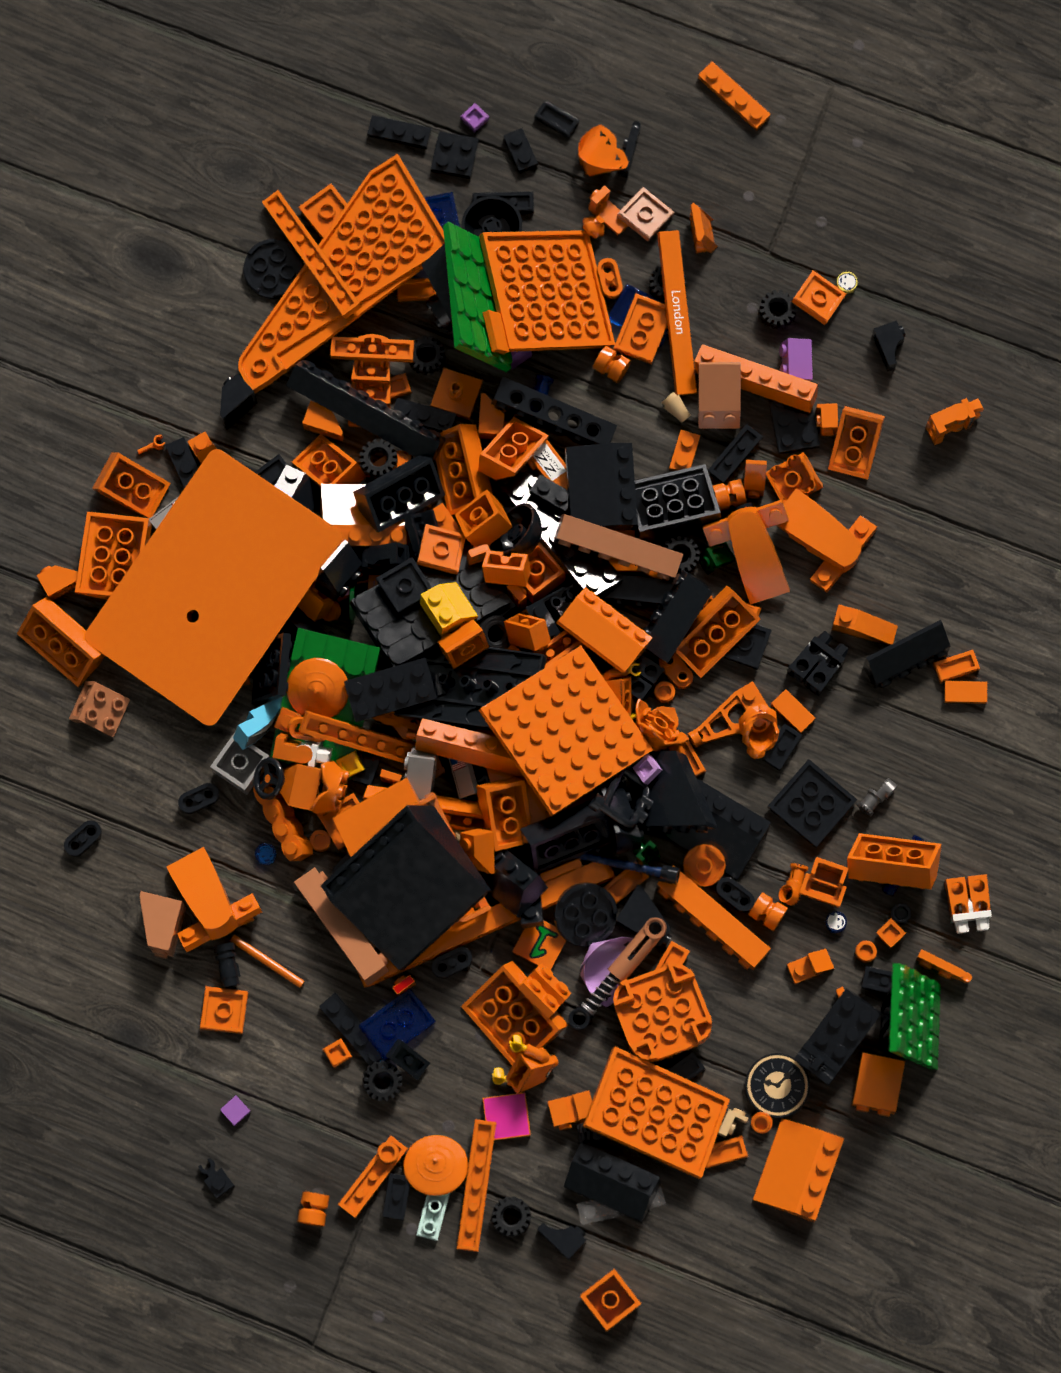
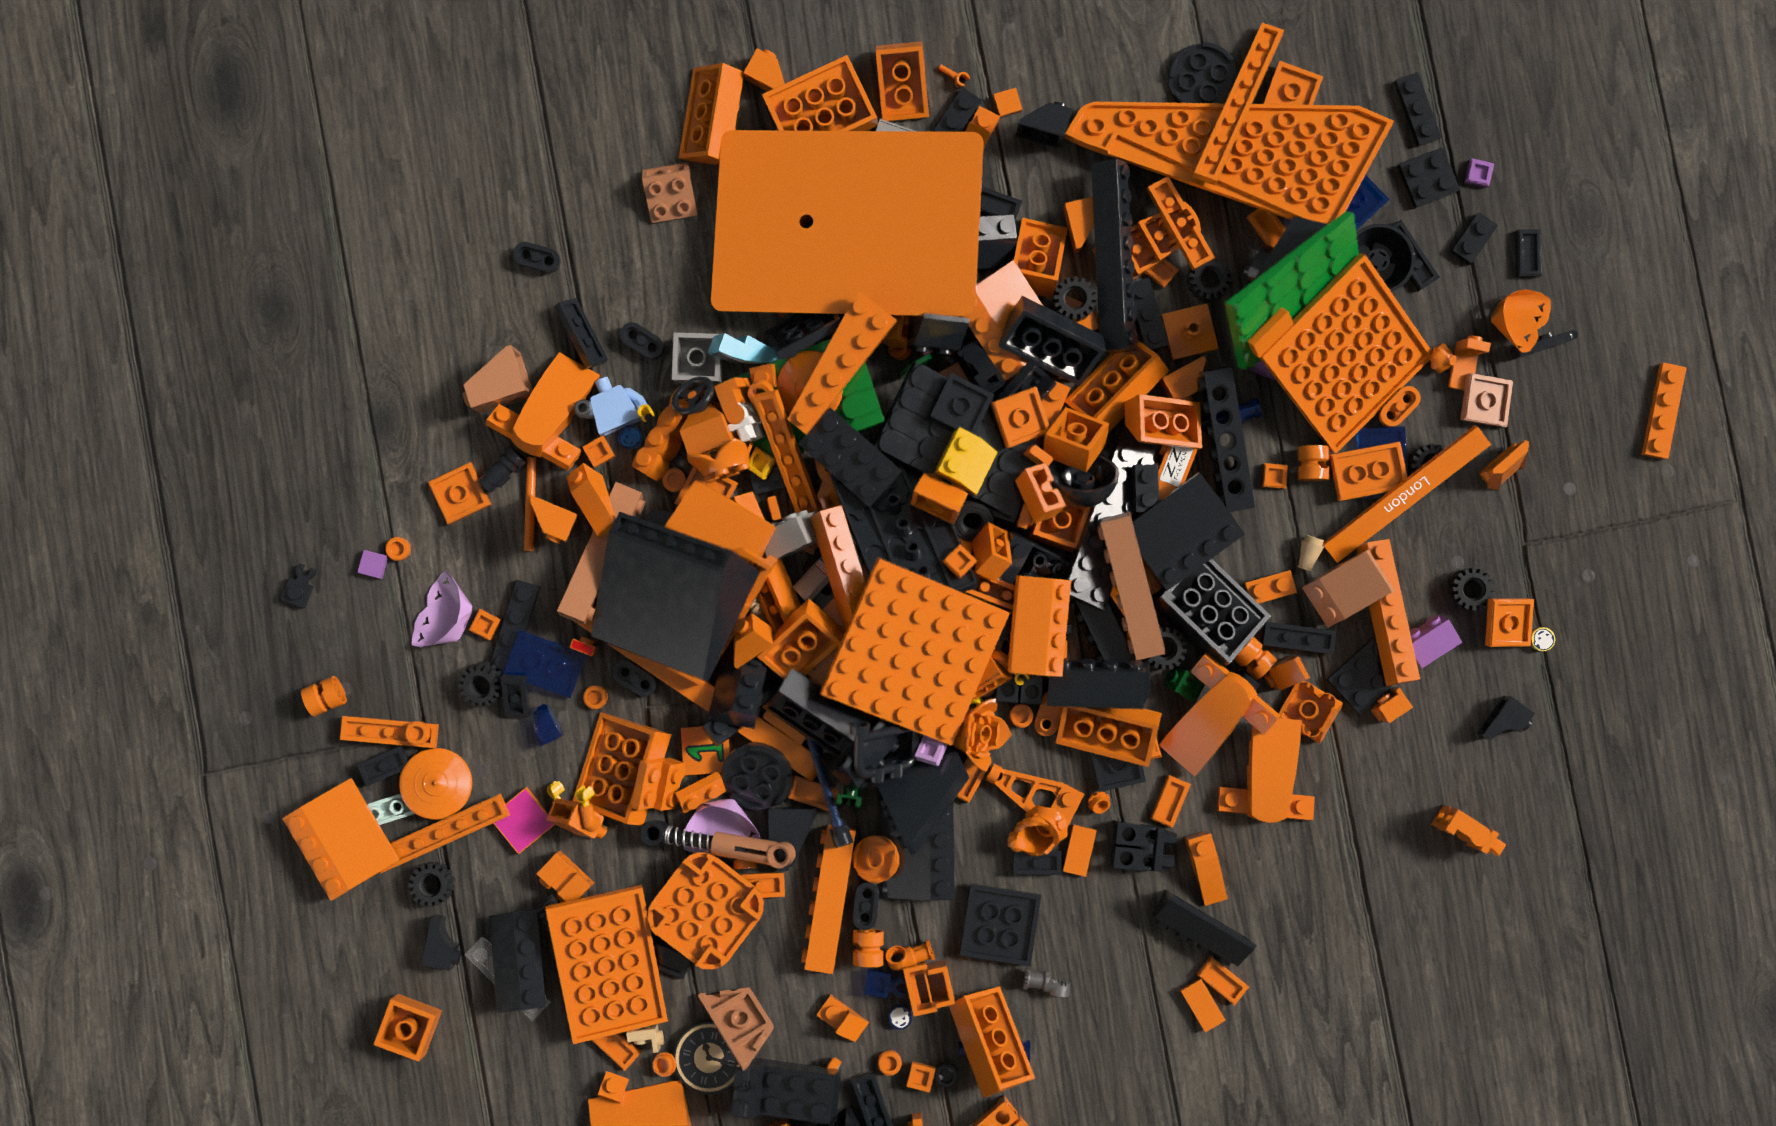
camera: 55 degrees right, 10 degrees up
orange slope [828,406,885,480] -> none
none -> orange slope [282,778,400,901]
none -> orange tile [385,537,411,561]
none -> lavender piece [412,570,473,647]
none -> orange slope [530,496,577,543]
none -> clear blue rock [533,704,564,747]
none -> black plate [554,298,608,369]
none -> orange slope [566,463,616,537]
none -> light blue torso [575,377,655,436]
none -> orange plate [583,435,616,468]
none -> orange tile [583,685,608,709]
none -> orange plate [598,1071,629,1103]
none -> orange plate [675,771,726,813]
none -> nougat wing [698,987,774,1071]
none -> orange tile [733,859,757,869]
none -> orange wing [787,291,897,435]
none -> clear blue plate [864,969,906,998]
none -> orange tile [942,544,977,579]
none -> orange tile [993,88,1022,118]
none -> orange plate [1088,792,1110,814]
none -> orange tile [1150,775,1191,828]
none -> orange tile [1261,463,1288,489]

